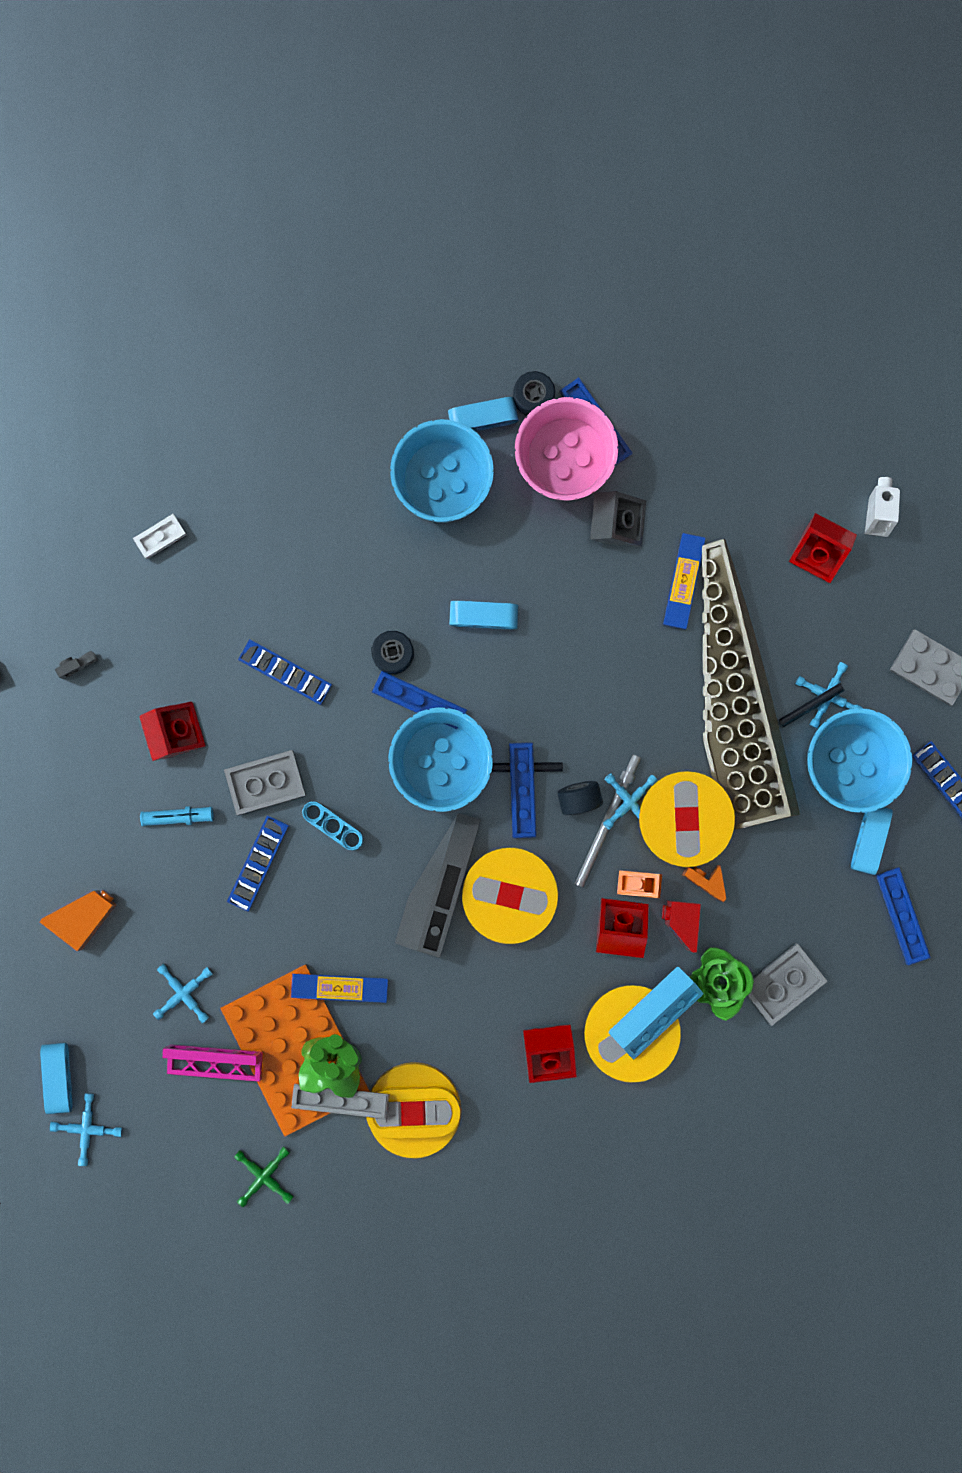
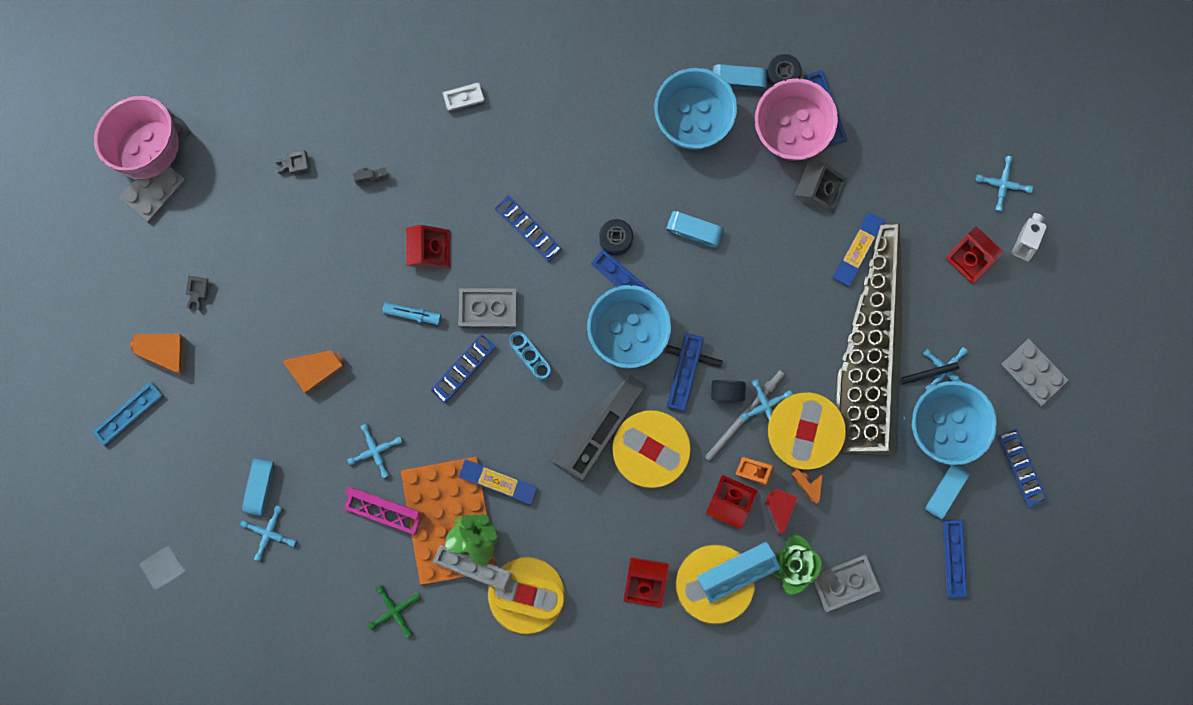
camera: 20 degrees right, 5 degrees down
none -> medium azure piece [976,156,1033,212]

